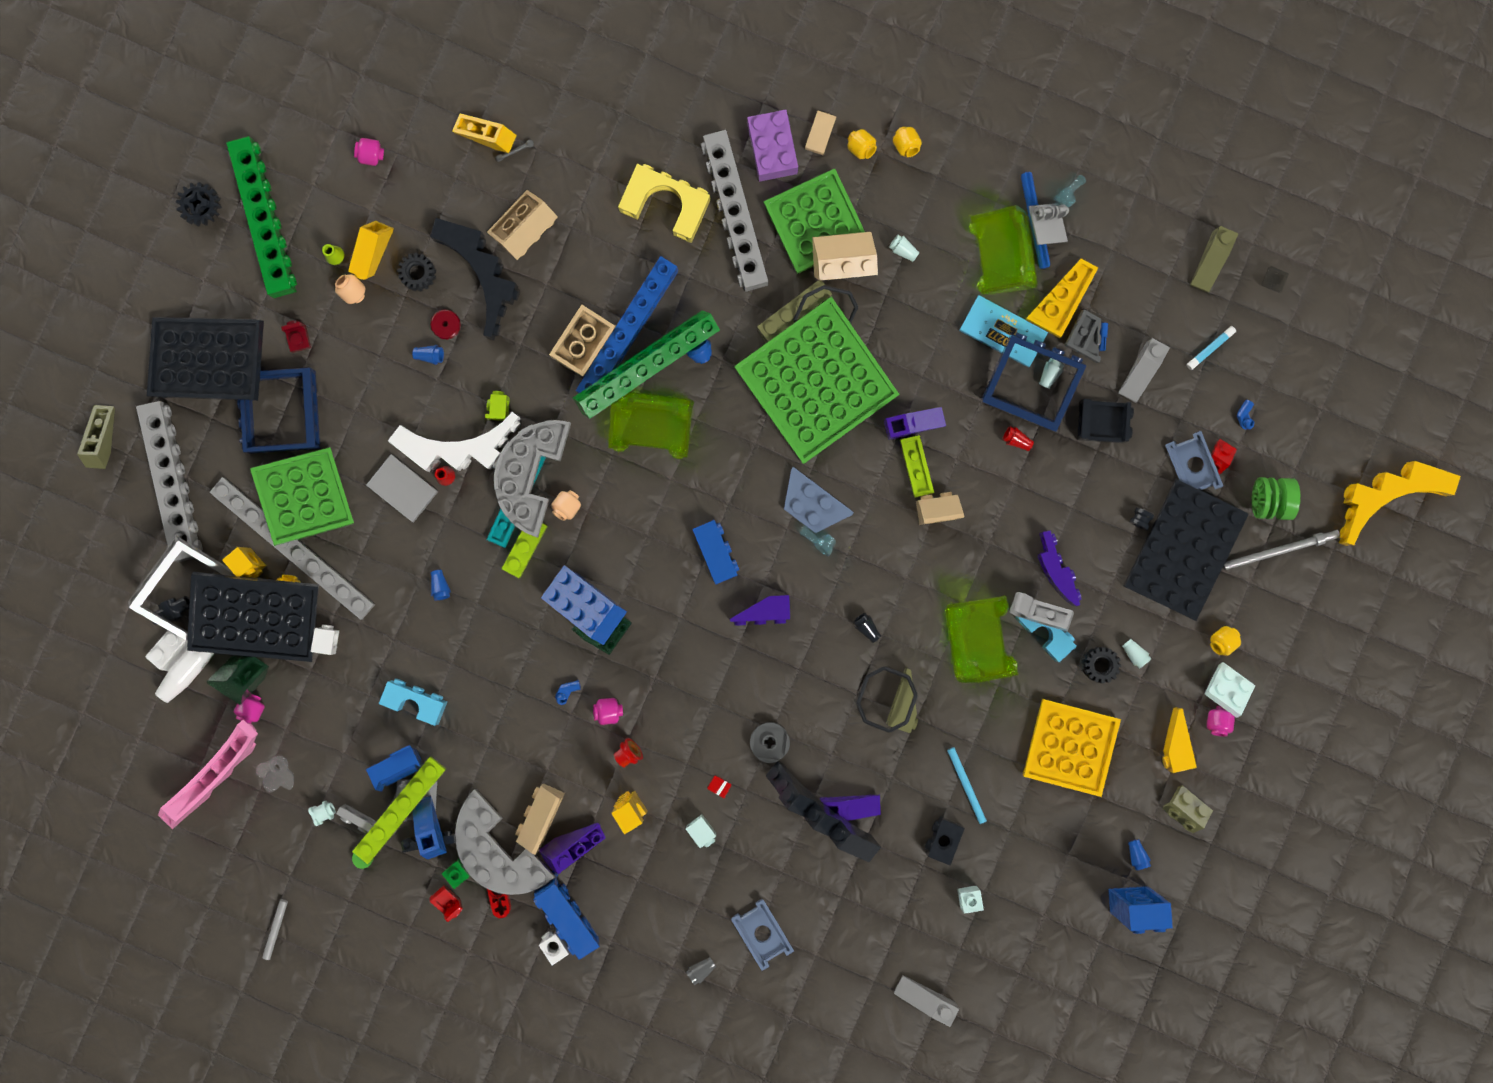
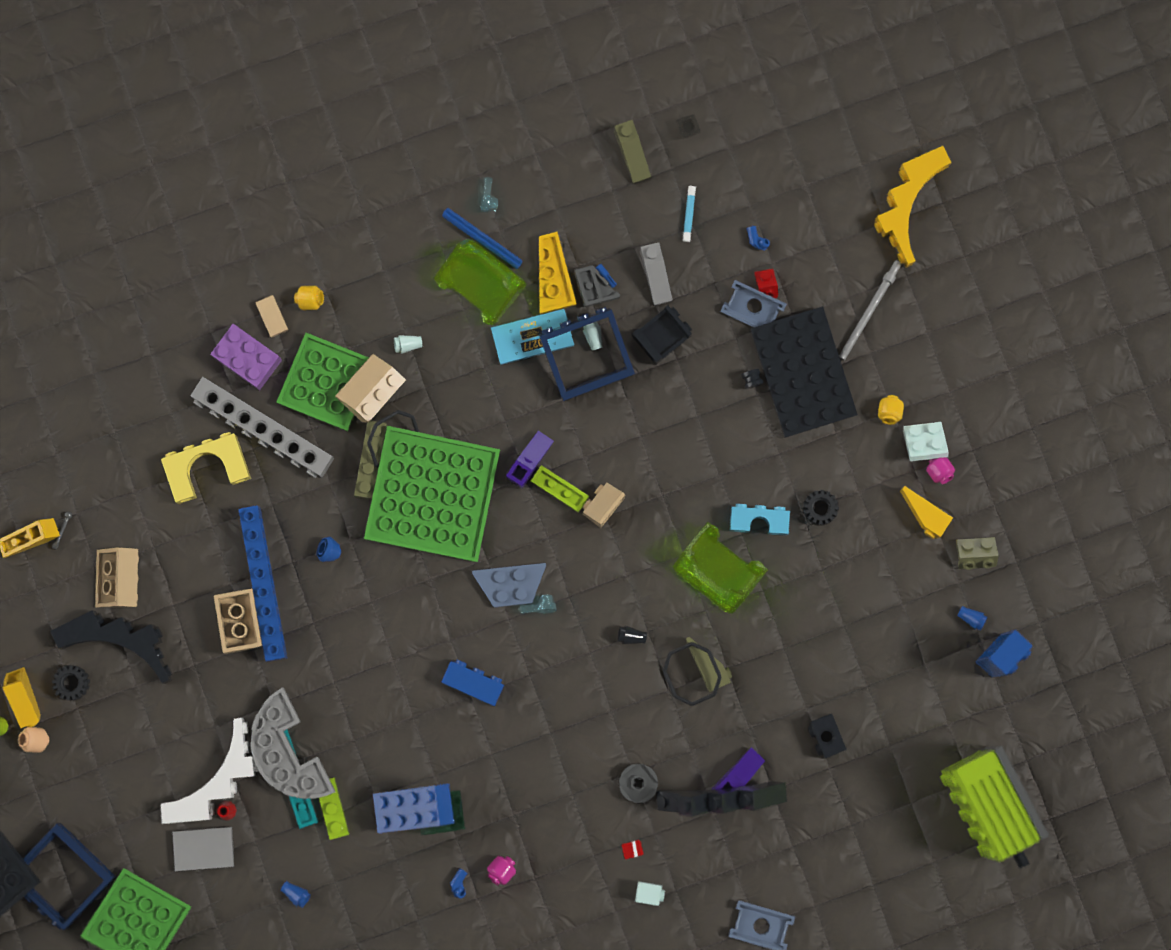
camera: 40 degrees left, 5 degrees down
dark red bracket [281,320,311,353] -> none
blue cone [413,345,444,365] -> none
dark red piece [430,309,461,340] -> none
lime brick [485,391,510,421] -> none
light nougat head [551,490,581,521] -> none
green brick [573,310,720,419] -> none
clear neon green windscreen [608,392,694,459] -> none
yellow arch [611,791,647,835] -> none
red piece [614,738,643,768] -> none
dark purple slope [730,595,790,626] -> none
yellow head [893,127,922,157] -> none
light grey slope [894,975,959,1027] -> none
medium azure bar [947,747,987,824] -> none
light aqua brick [957,885,984,914] -> none
red cone [1003,426,1034,451] -> none
light grey plate [1009,592,1074,632] -> none
yellow plate [1023,699,1121,797] -> none
light grey hinge [1029,203,1069,245] -> none
dark purple slope [1037,530,1081,606] -> none
light aqua cone [1122,639,1151,669] -> none
bright green wheel [1252,477,1300,520] -> none
none -> lime piece [940,746,1049,869]

